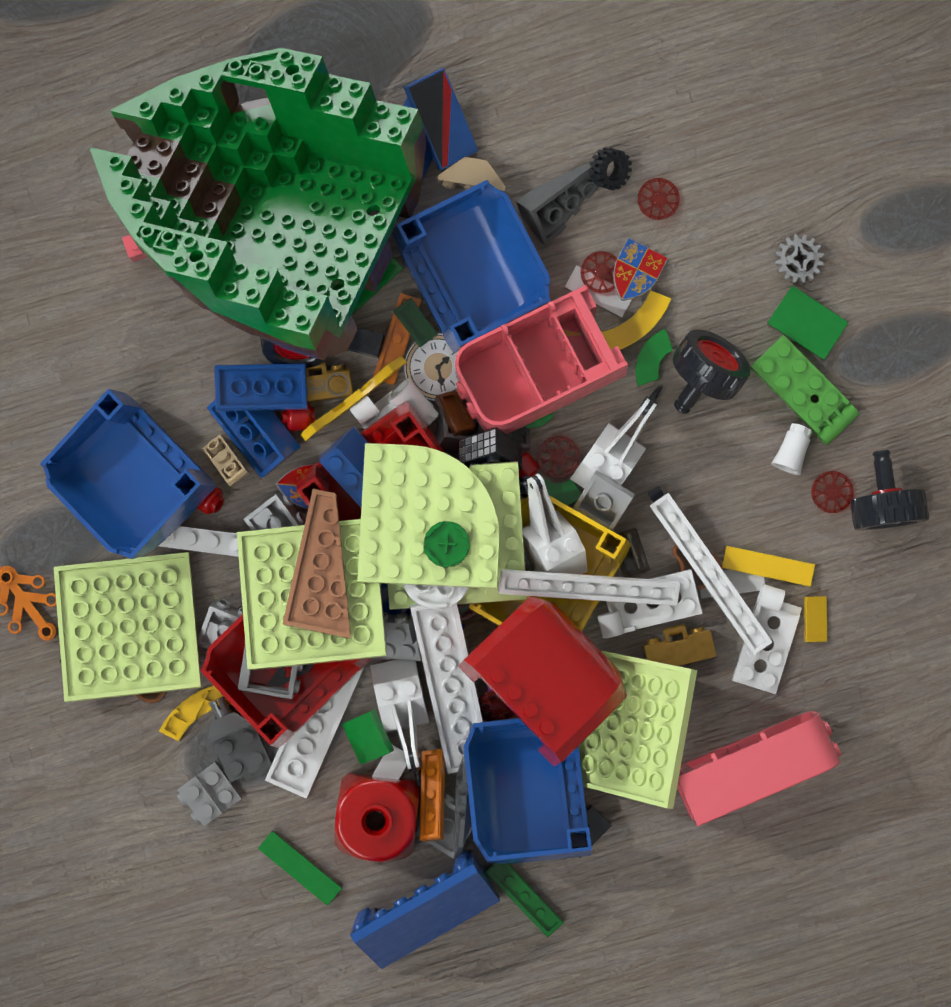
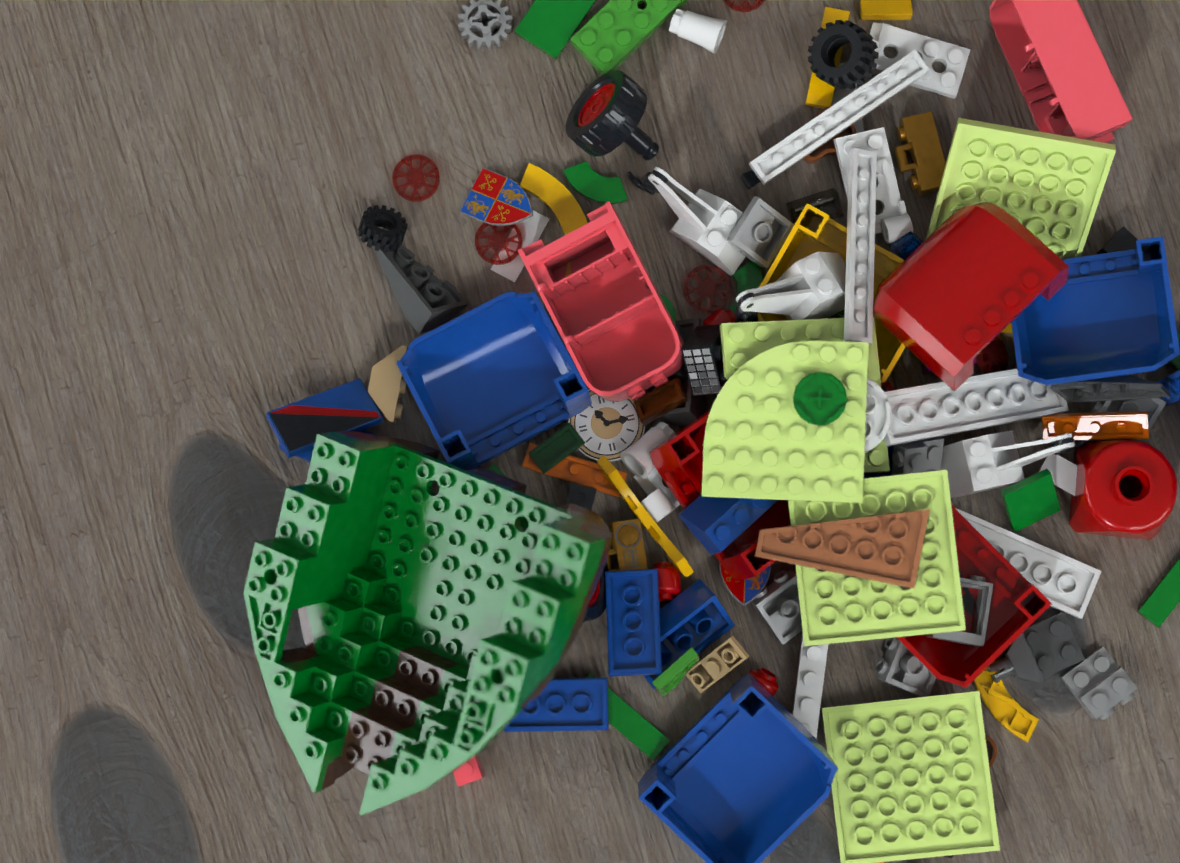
camera: 90 degrees left, 5 degrees down
none -> blue tile [504,677,609,732]
none -> green tile [586,673,670,760]
none -> bright green tile [652,647,700,696]
none -> black tyre [808,20,879,90]
none -> clear blue tile [890,231,923,260]

